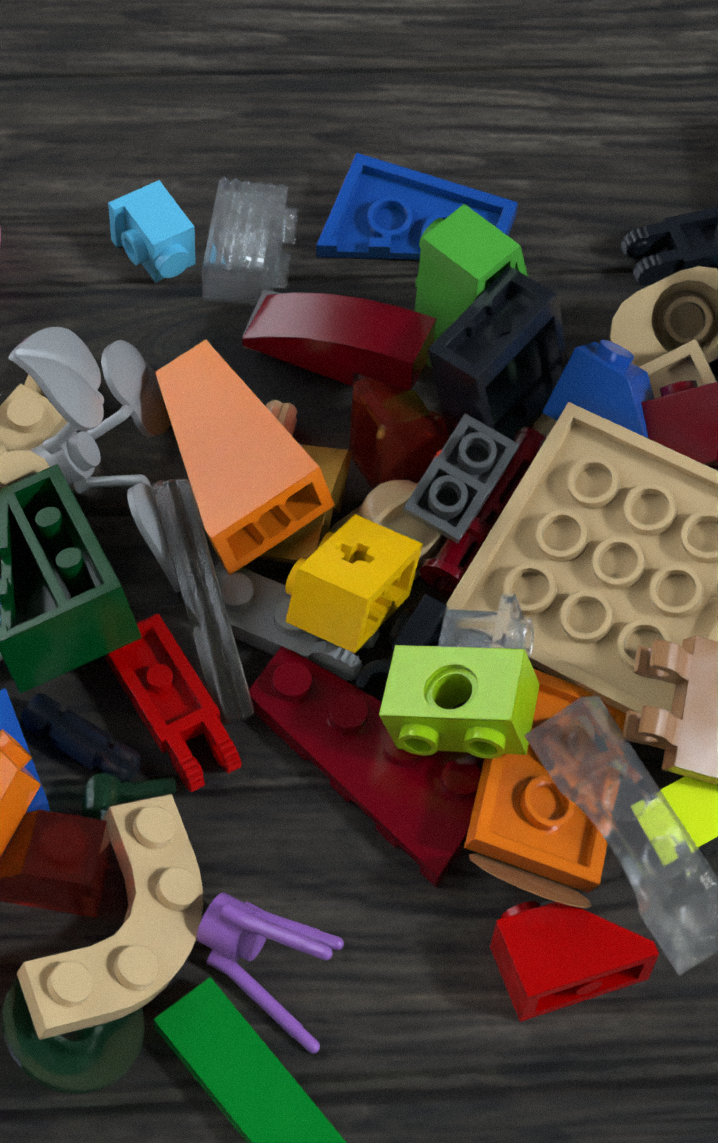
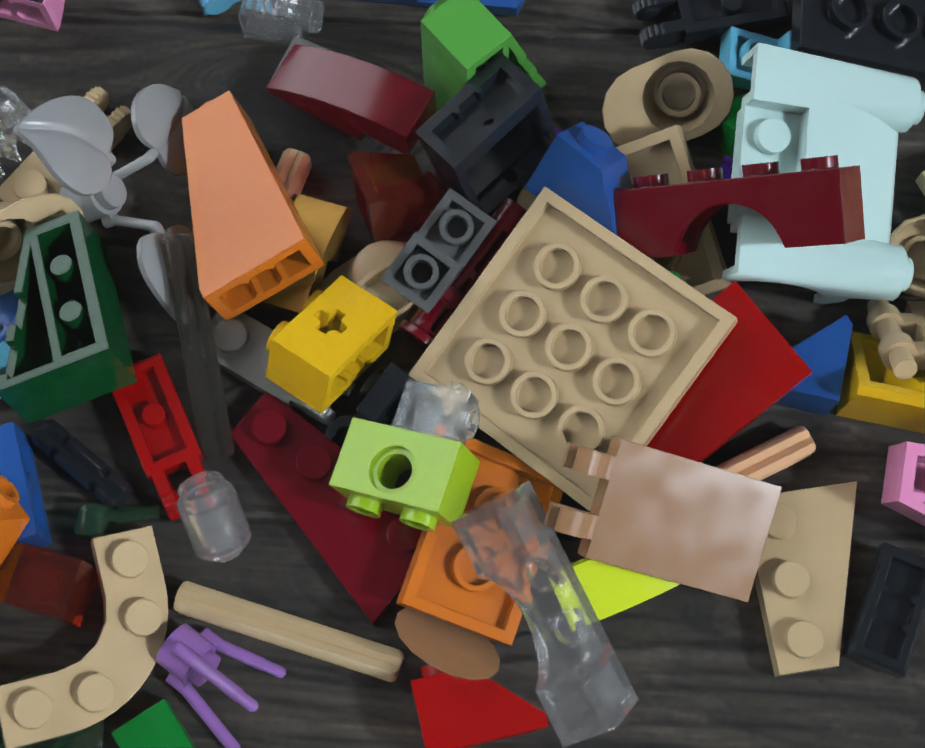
camera: 10 degrees right, 15 degrees up
none -> tan axle [173,581,404,682]
none -> clear brick [177,471,252,562]

